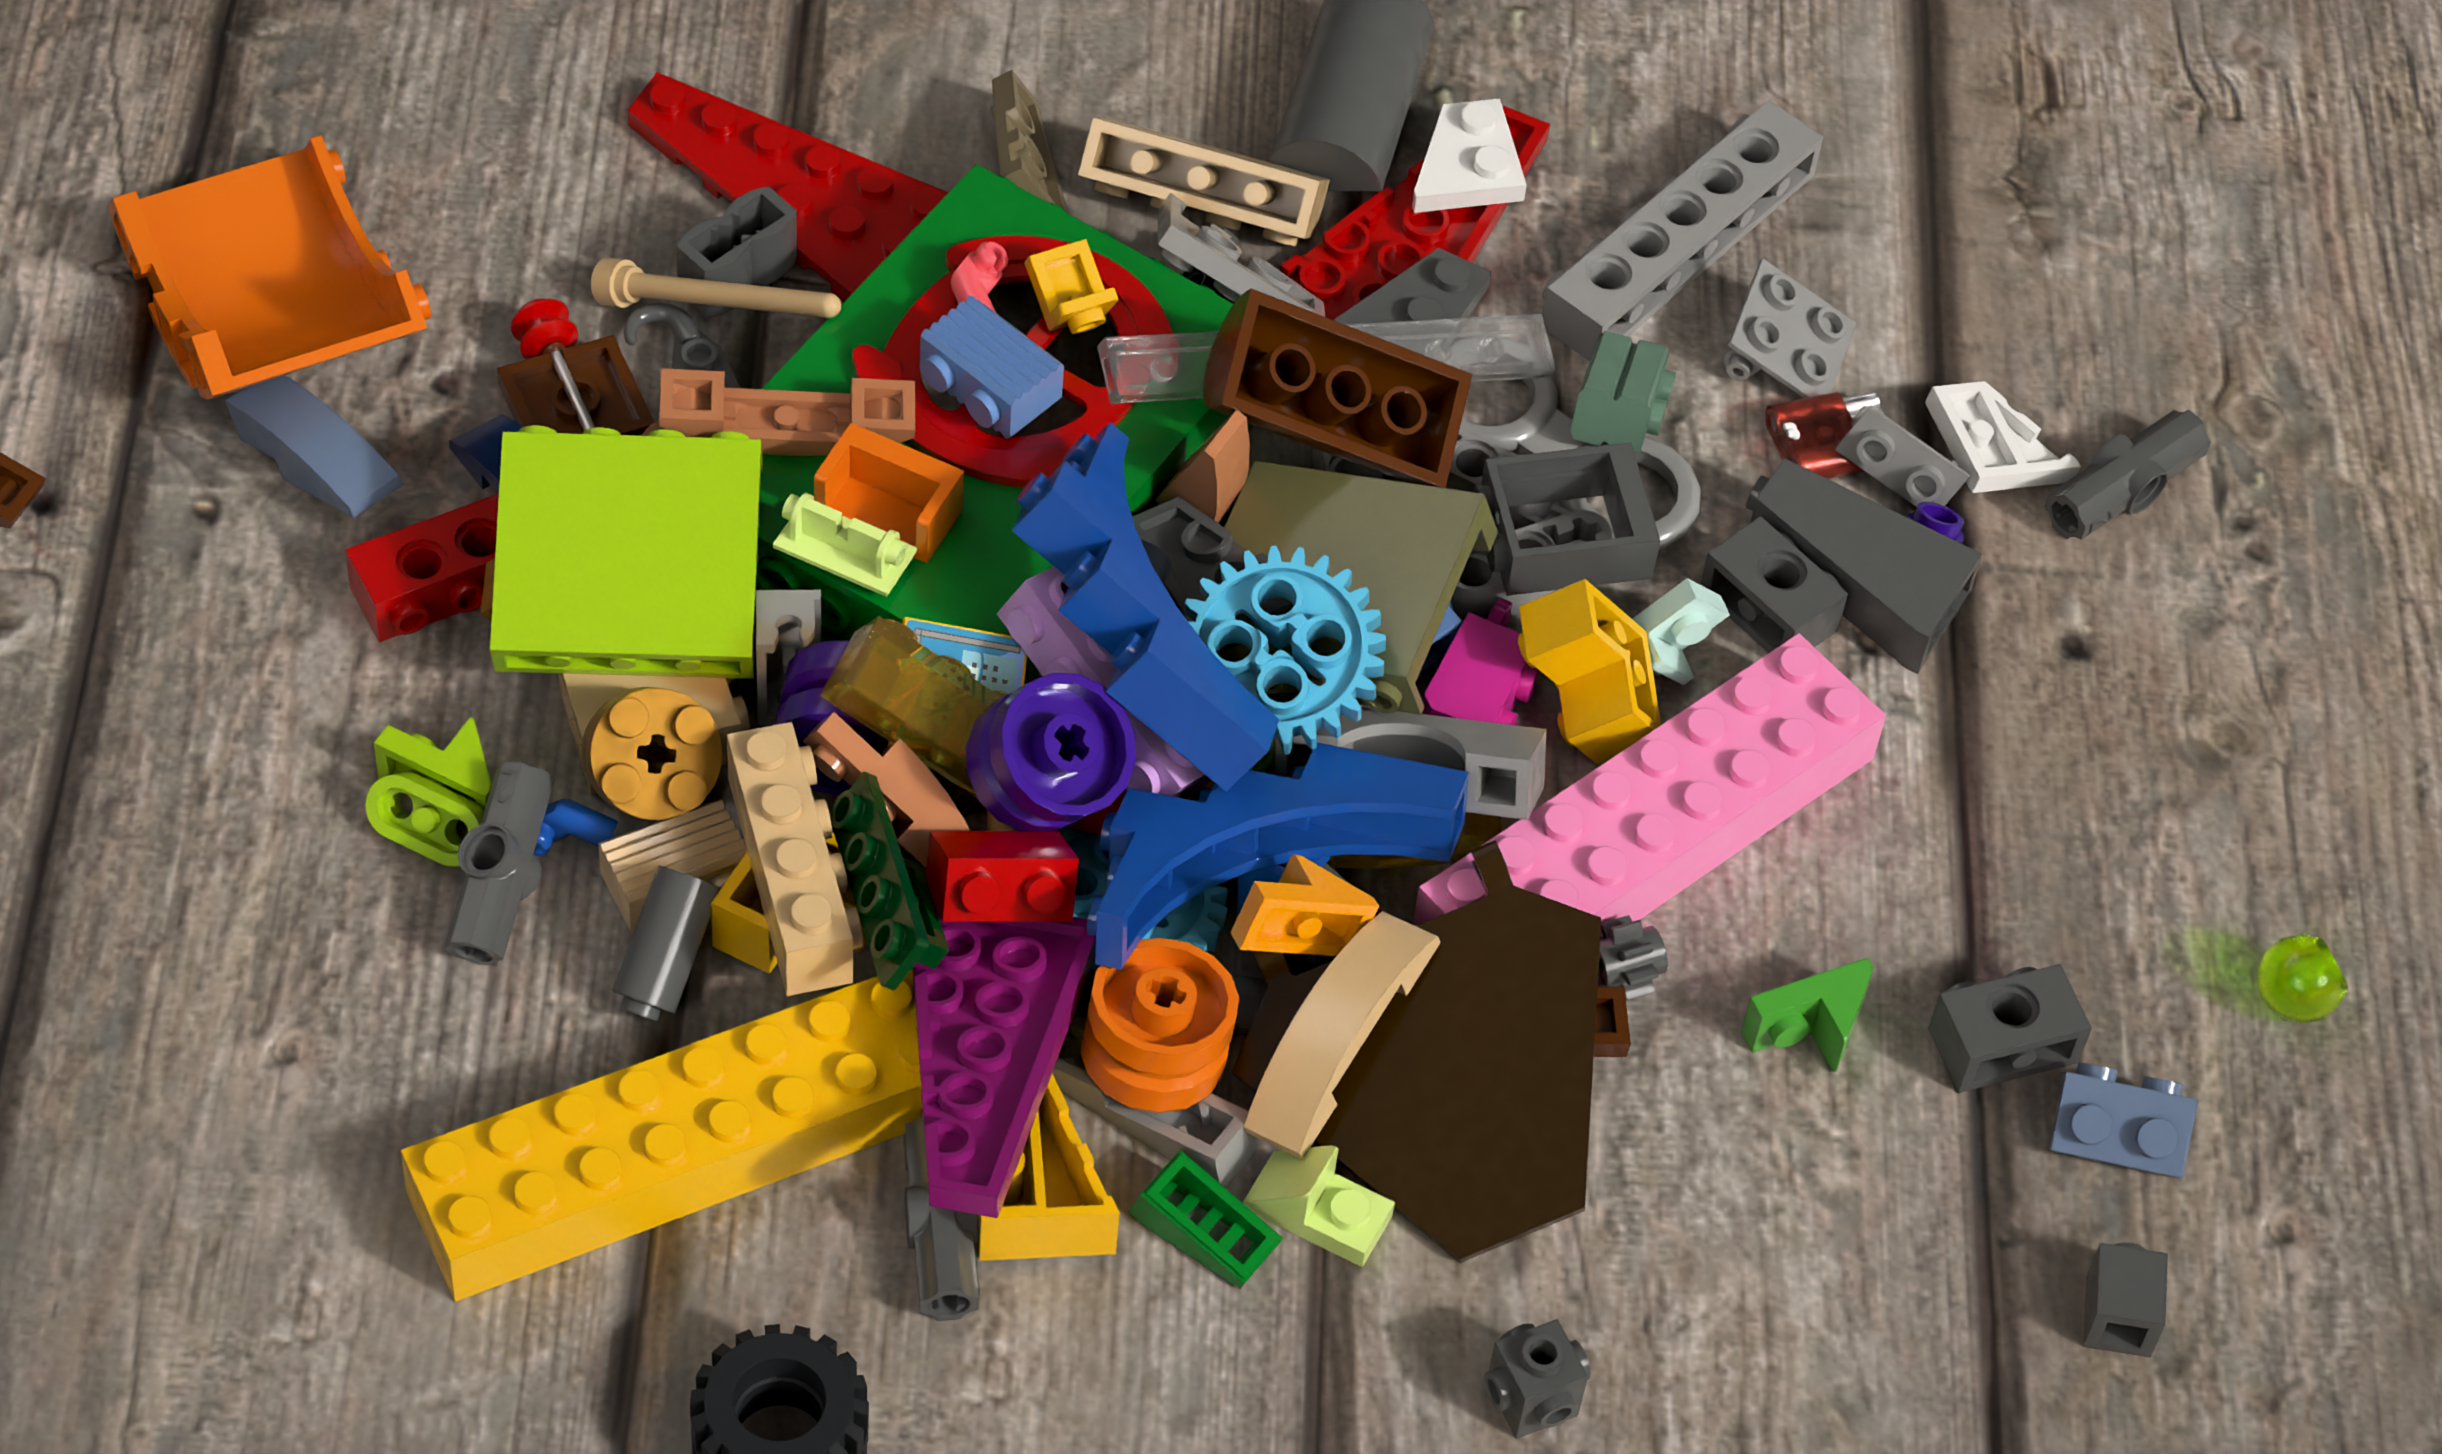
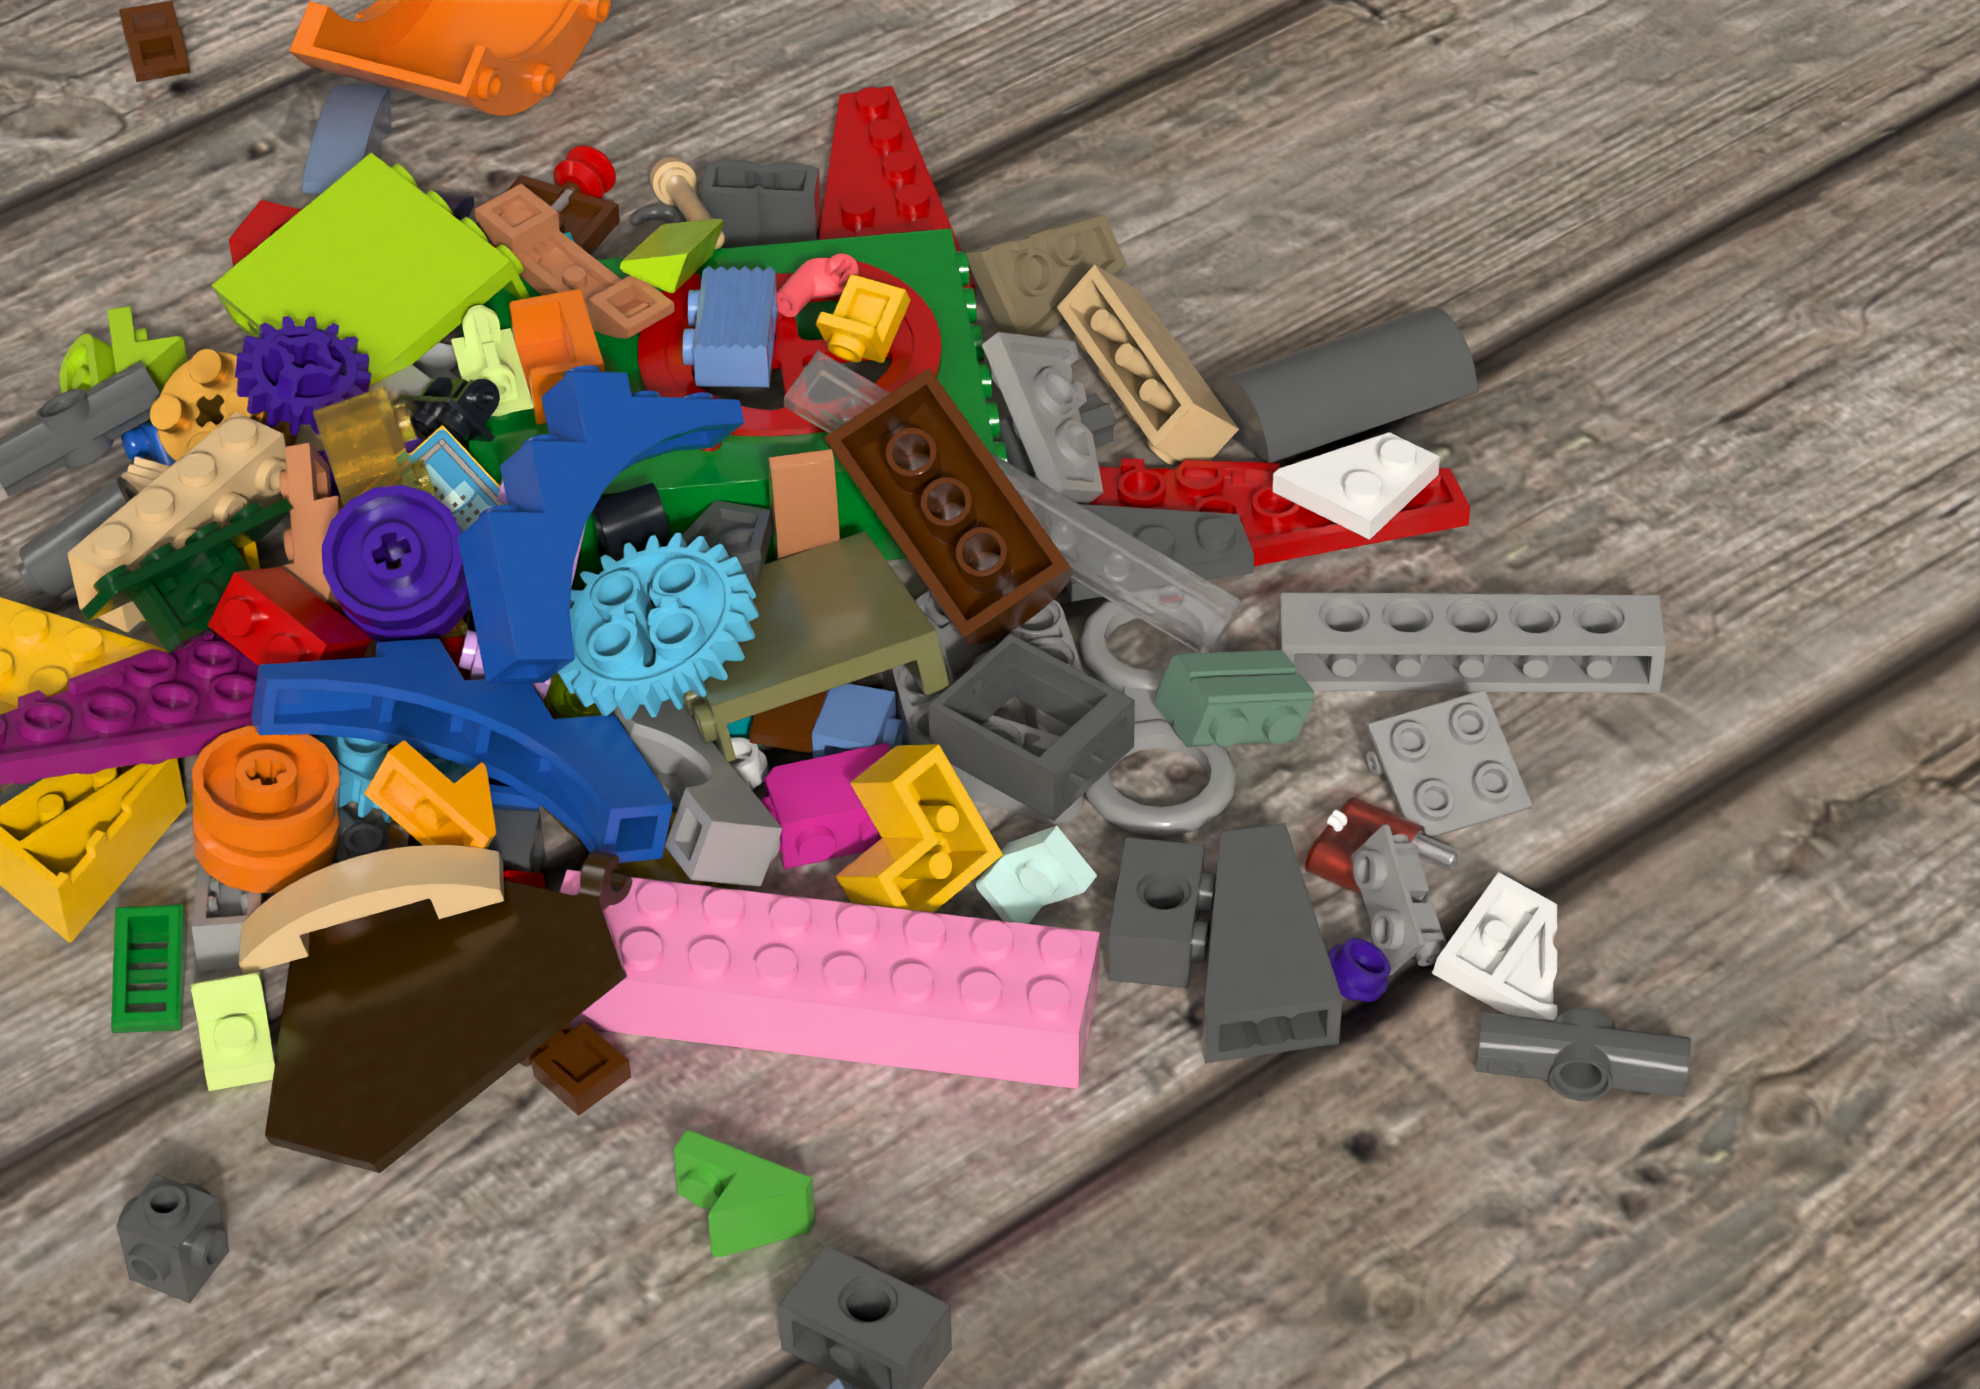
camera: 55 degrees right, 10 degrees down
dark grey gear [1598,915,1668,1001] -> none
none -> dark purple gear [235,316,371,435]
none -> black hinge [397,377,500,443]
none -> lime slope [619,219,724,293]

